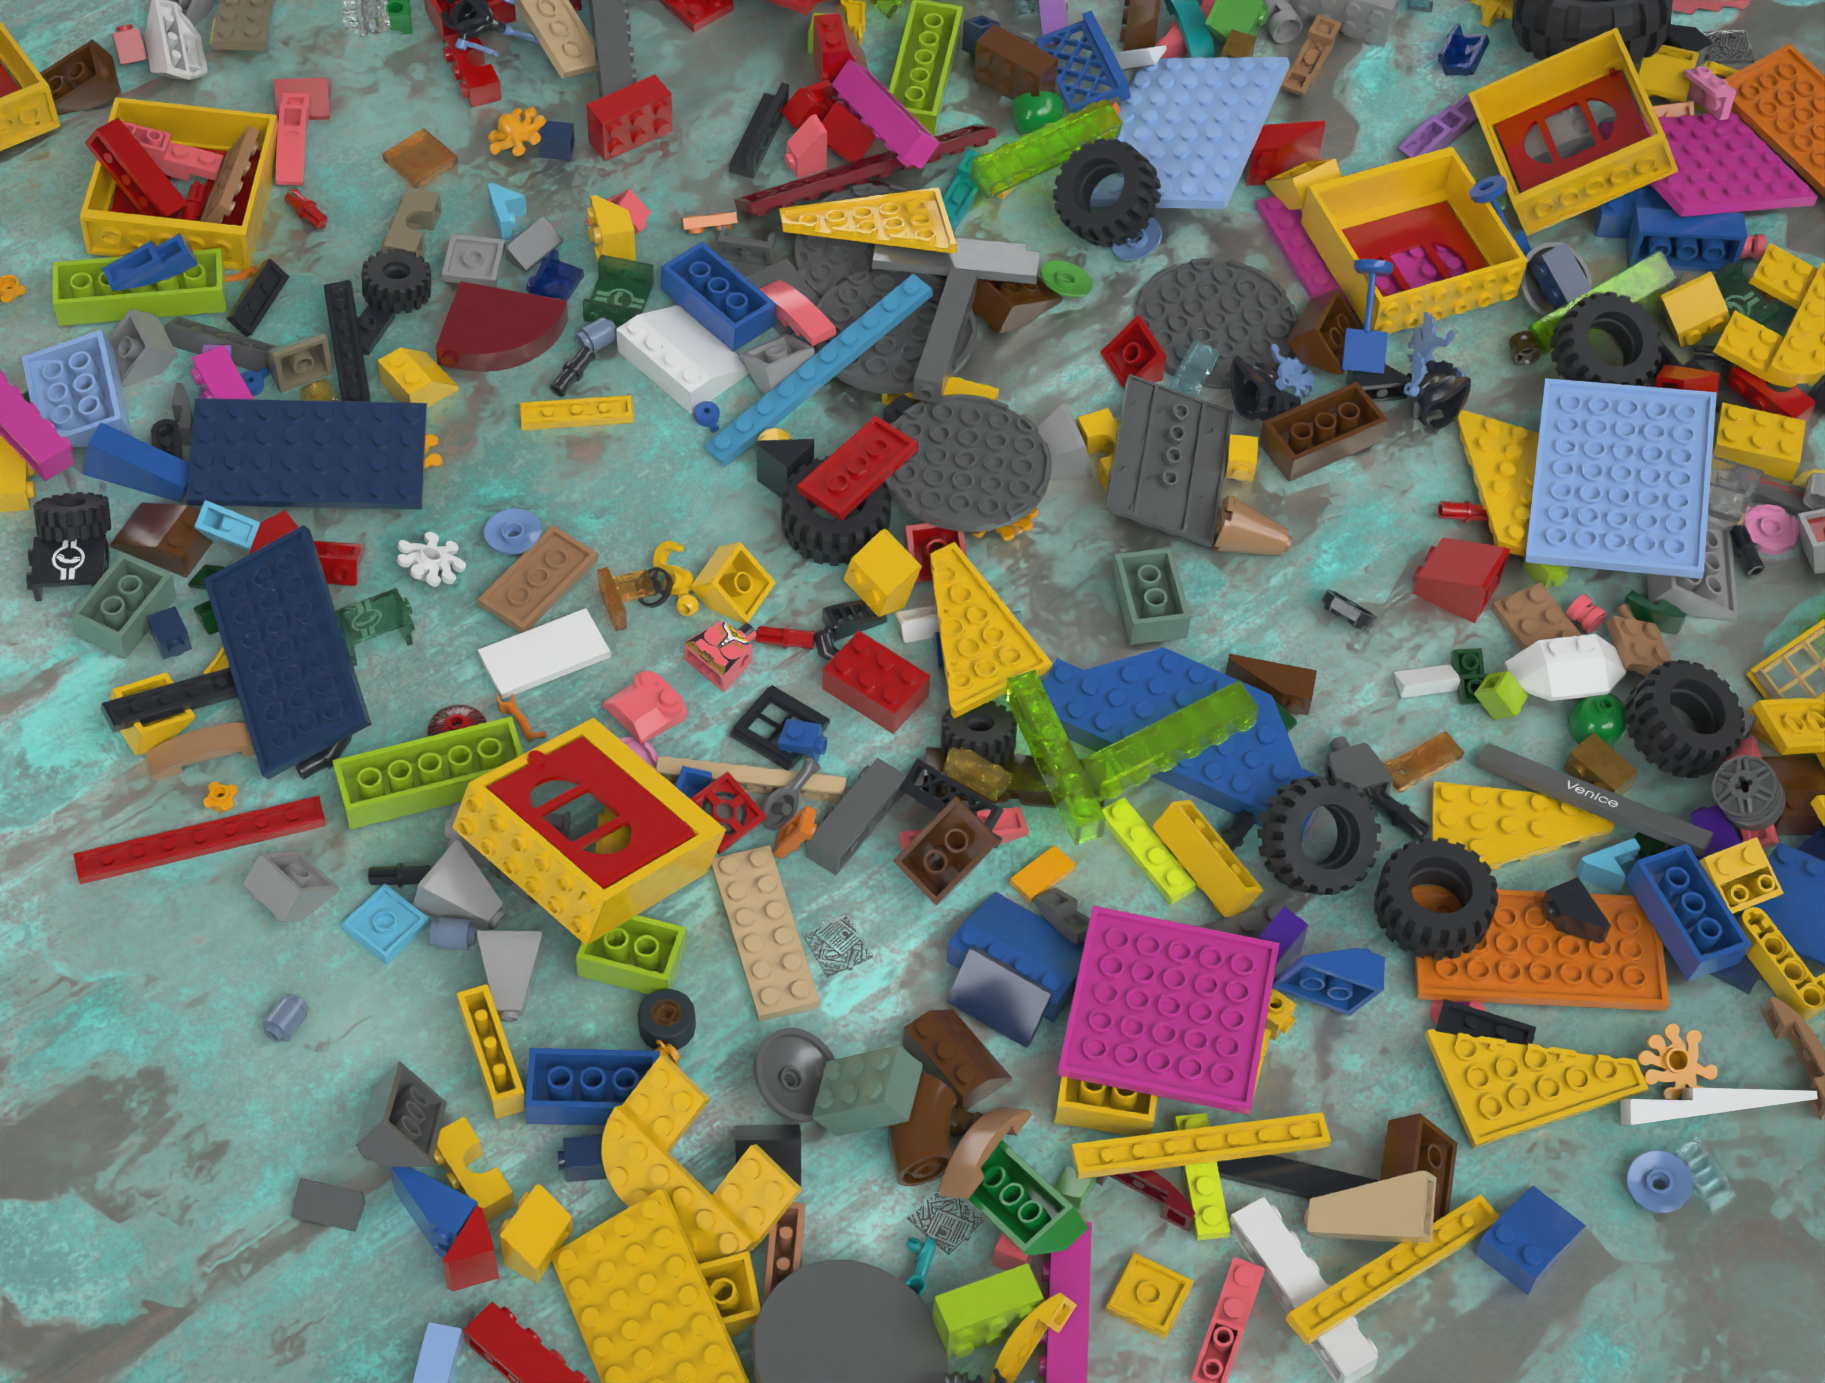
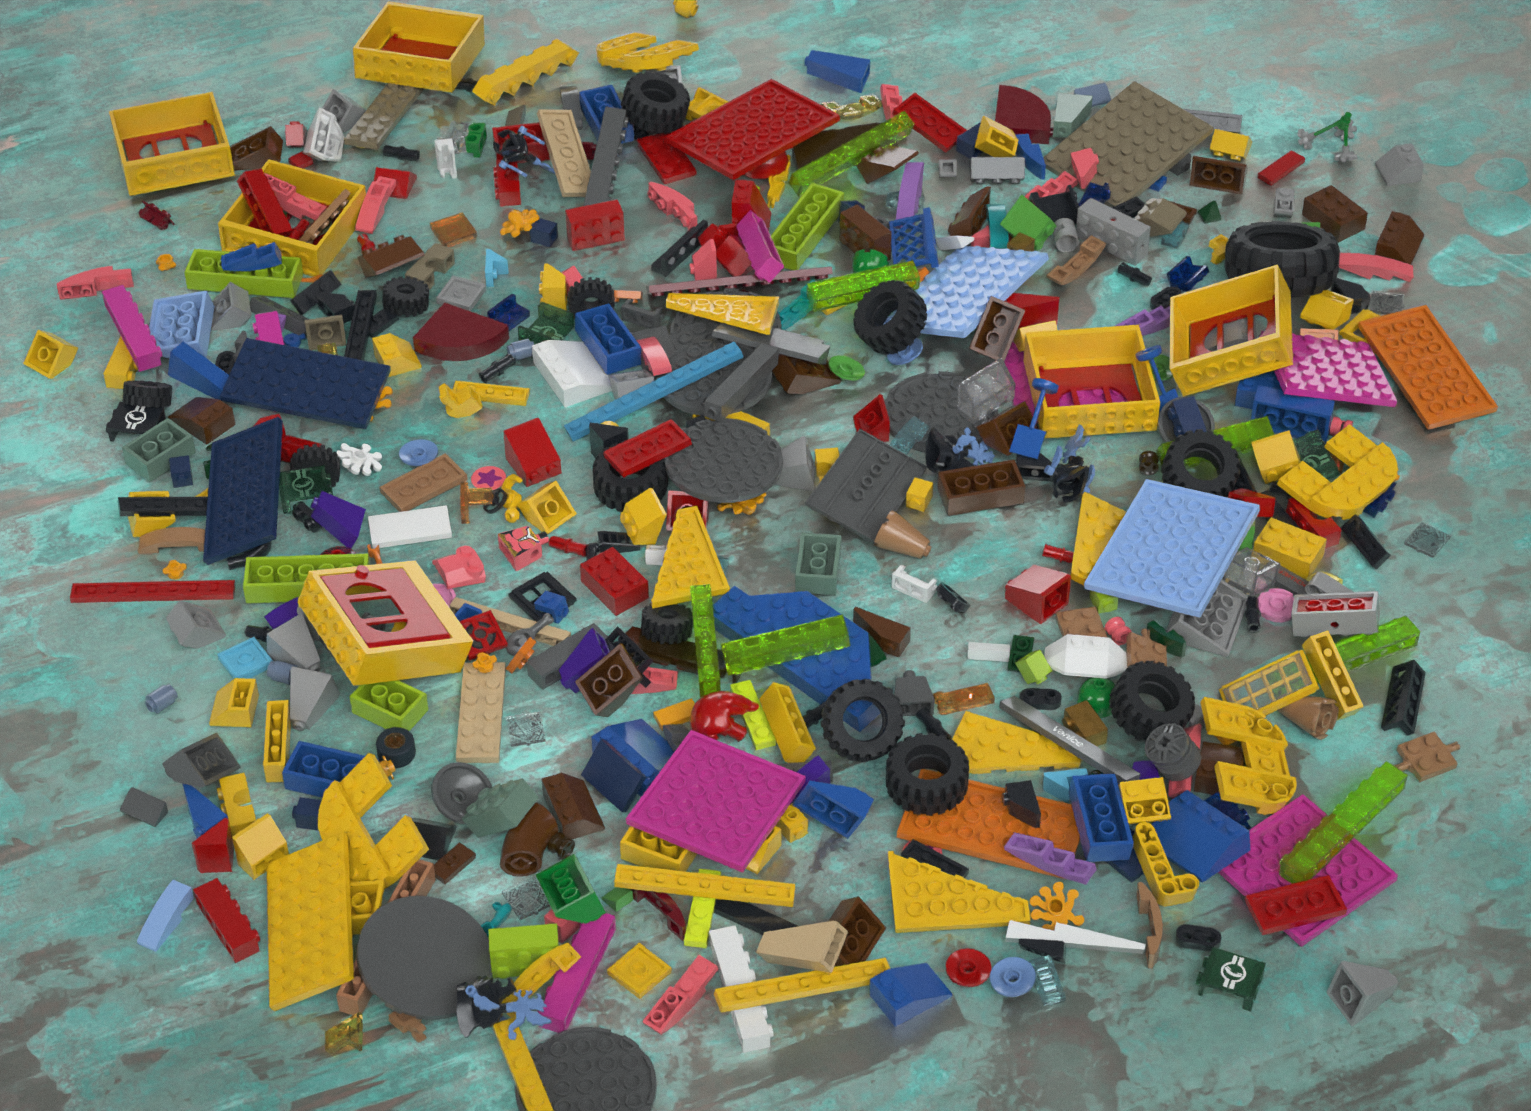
camera: 20 degrees right, 10 degrees down
medium azure slope [194,500,260,551] -> none
slope [505,217,563,273] -> none
blue piece [694,401,720,433] -> none
medium nougat slope [939,1107,1032,1199] -> none
clear yellow bracket [942,747,1014,801] -> none
bright pink bracket [1684,66,1736,120] -> none
none -> yellow slope [209,678,259,727]
none -> dark purple slope [264,597,299,629]
none -> red tile [288,151,313,169]
none -> black tyre [290,444,340,493]
none -> black plate [292,501,322,533]
none -> dark purple slope [310,491,366,549]
none -> black slope [316,292,355,324]
none -> reddish brown slope [357,234,425,277]
none -> black pin [383,145,420,161]
none -> white hinge [434,138,457,179]
none -> reddish brown plate [434,842,476,885]
none -> yellow brick [439,383,483,418]
none -> coral sticker [471,466,506,491]
none -> light orange plate [473,652,497,673]
none -> red slope [503,418,562,487]
none -> dark purple slope [559,628,610,693]
none -> black tyre [568,277,615,319]
none -> coral slope [647,182,697,230]
none -> red piece [690,691,759,742]
none -> white hinge [892,565,938,603]
none -> red dish [946,948,991,987]
none -> clear slope [957,358,1015,424]
none -> reddish brown slope [969,296,1025,363]
none -> medium lavender slope [1004,832,1097,885]
none -> black slope [1018,938,1066,963]
none -> black plate [1019,688,1062,710]
none -> black axle [1117,262,1152,286]
none -> black plate [1150,287,1182,310]

